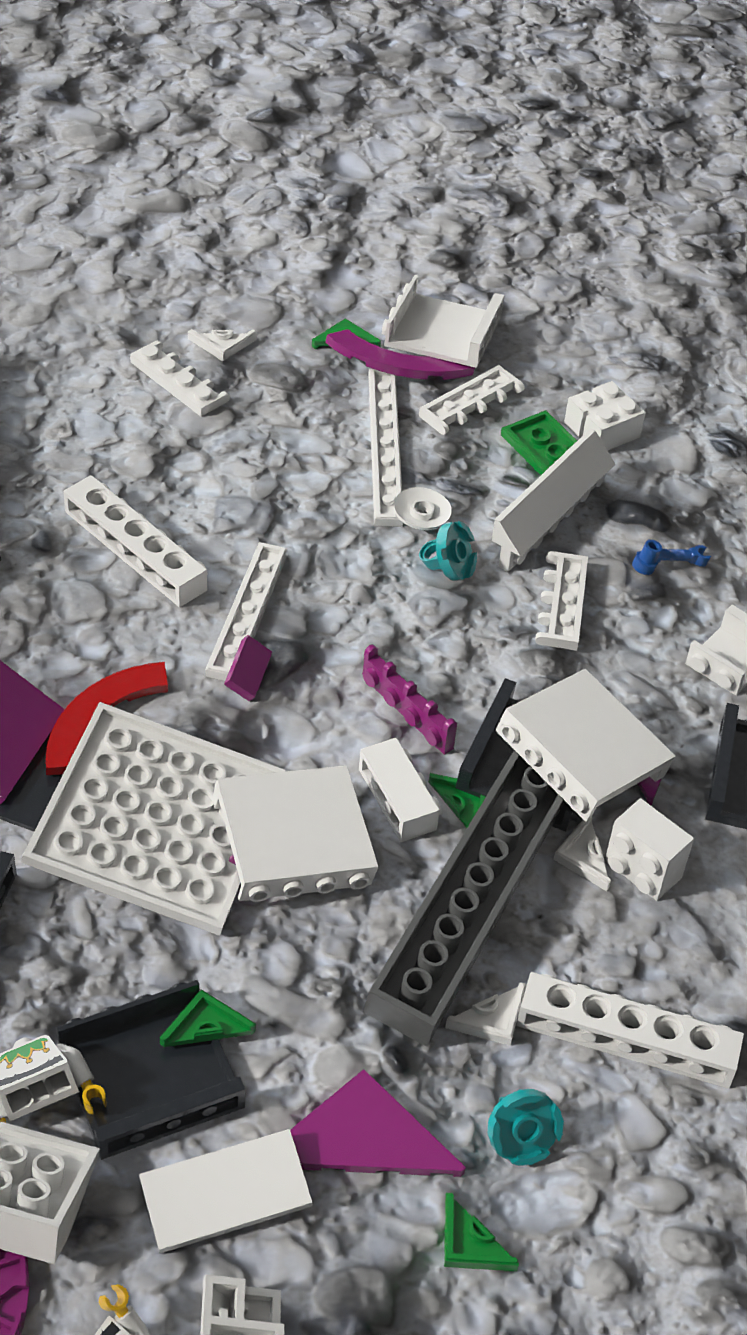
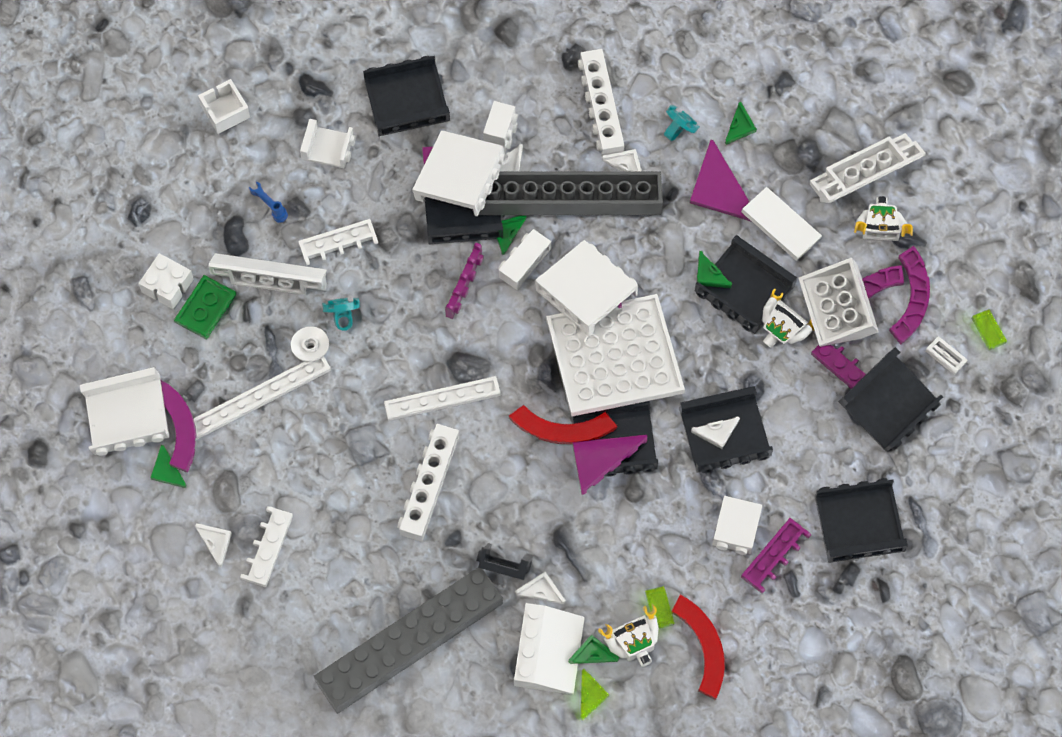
camera: 115 degrees left, 20 degrees up
magenta tile [224,635,272,701] -> none
white hinge [419,365,524,435] -> none

